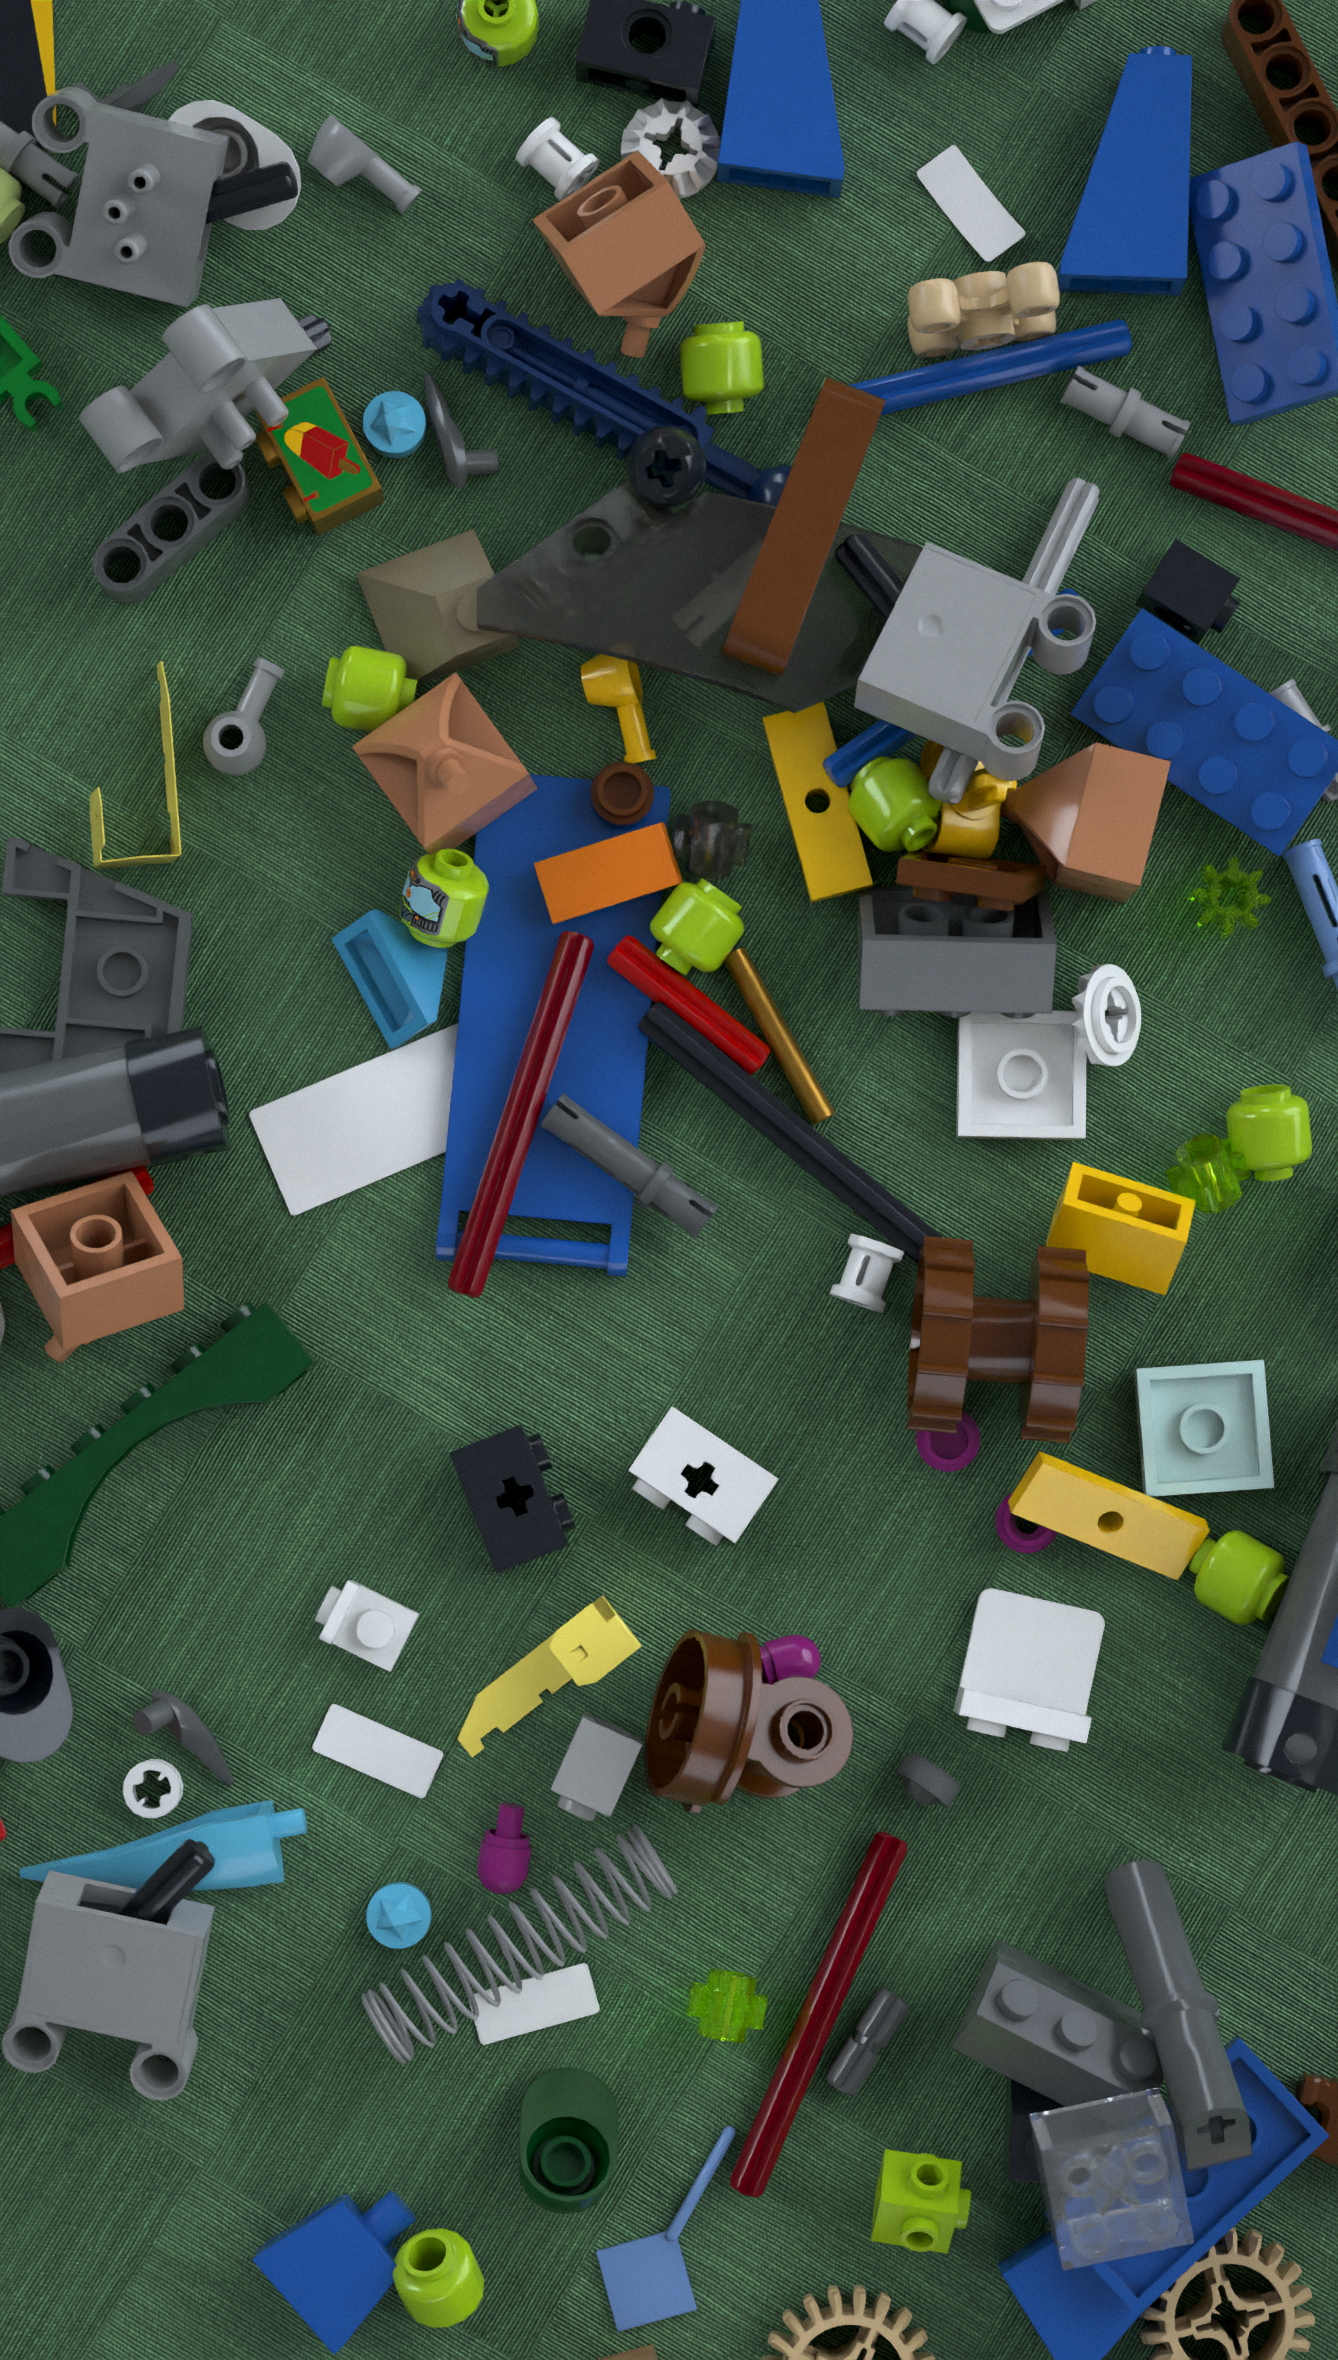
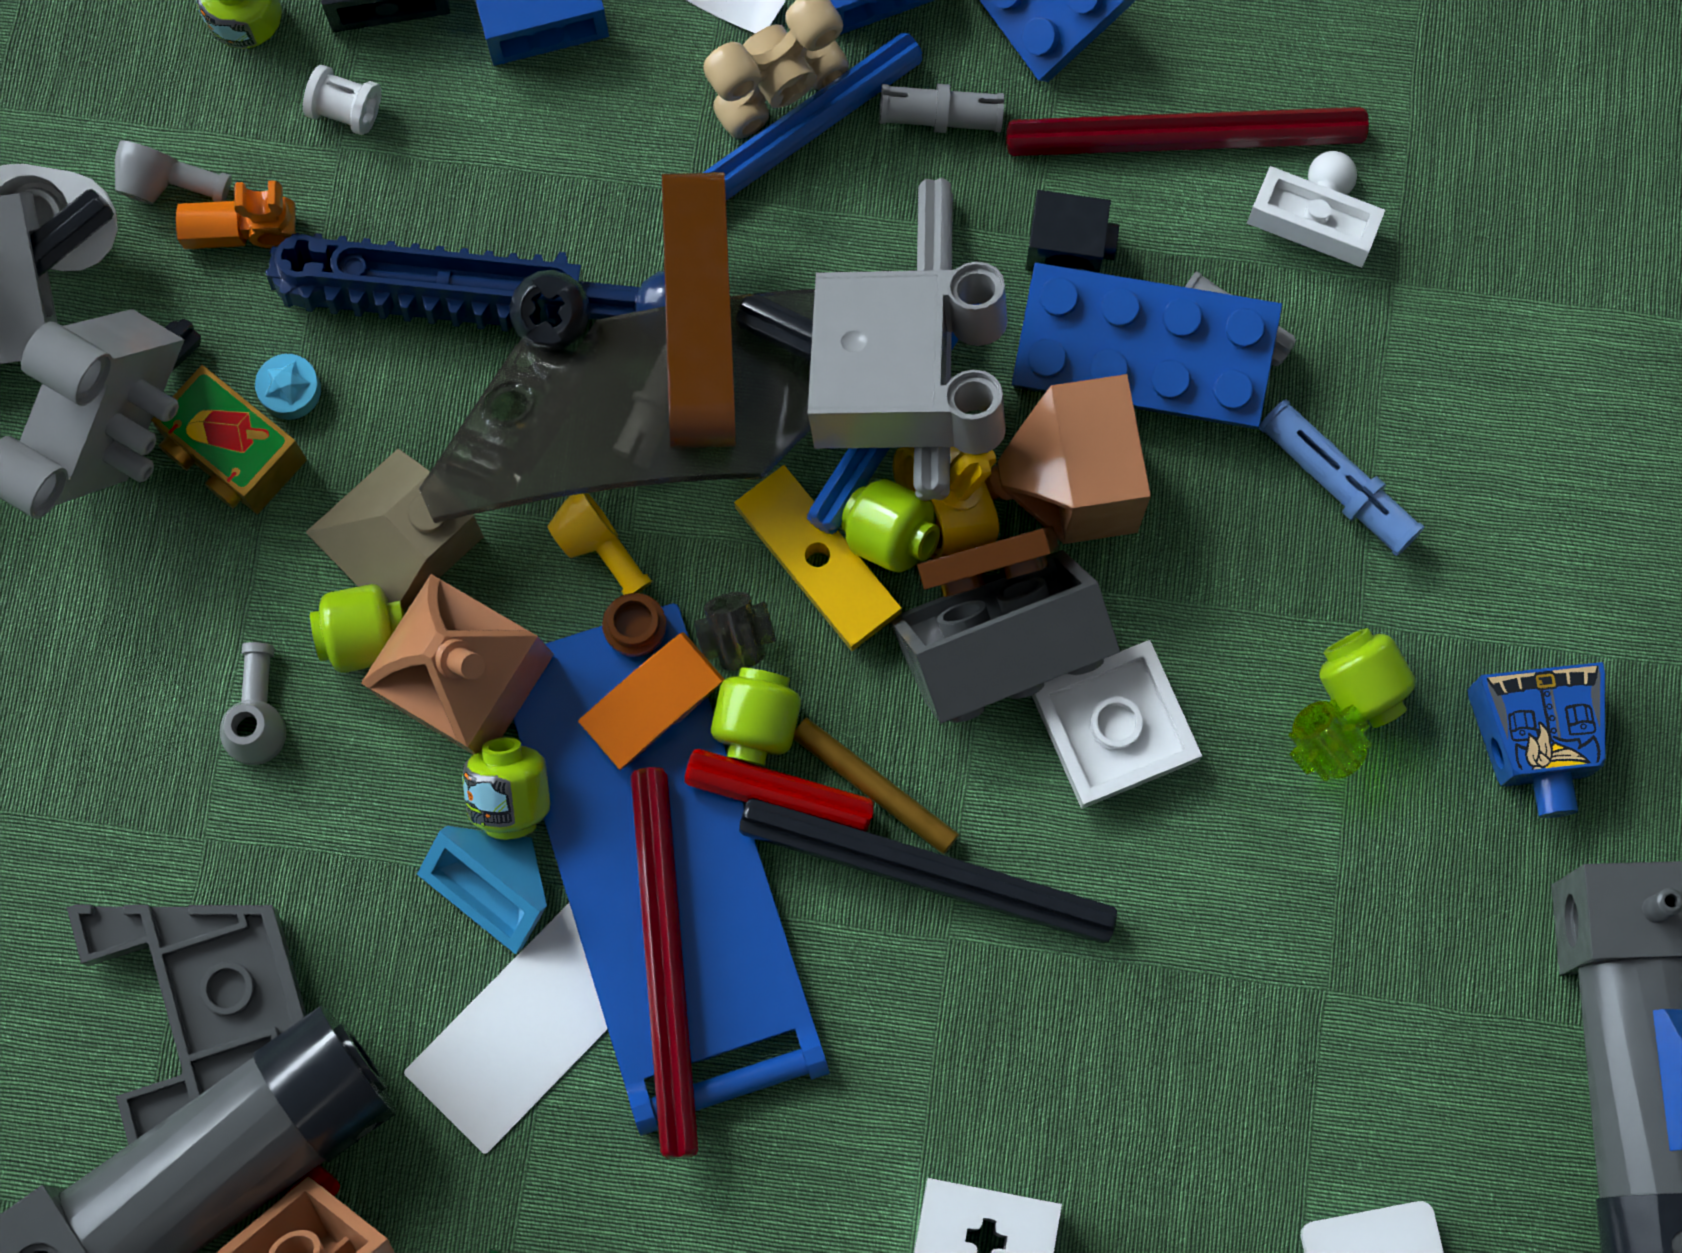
camera: 15 degrees left, 10 degrees down
light yellow piece [90,661,181,869] -> none
dark grey beam [92,453,250,604] -> none
dark grey bar [424,374,498,489] -> none
nougat piece [532,150,706,358] -> none
dark grey pin [540,1093,719,1240] -> none
white gear [621,98,720,199] -> none
lime head [679,321,764,414] -> none
white bush [830,1234,904,1313] -> none
reddish brown piece [906,1236,1090,1443] -> none
magenta plate [916,1411,980,1472] -> none
magenta plate [995,1492,1058,1553] -> none
yellow tile [1008,1451,1210,1581] -> none
yellow brick [1045,1162,1196,1295] -> none
white gear [1071,964,1141,1066] -> none
light aqua plate [1133,1360,1274,1497] -> none
clear neon green gear [1188,857,1271,939] -> none
lime head [1190,1530,1290,1625] -> none
none -> orange bar [176,181,296,249]

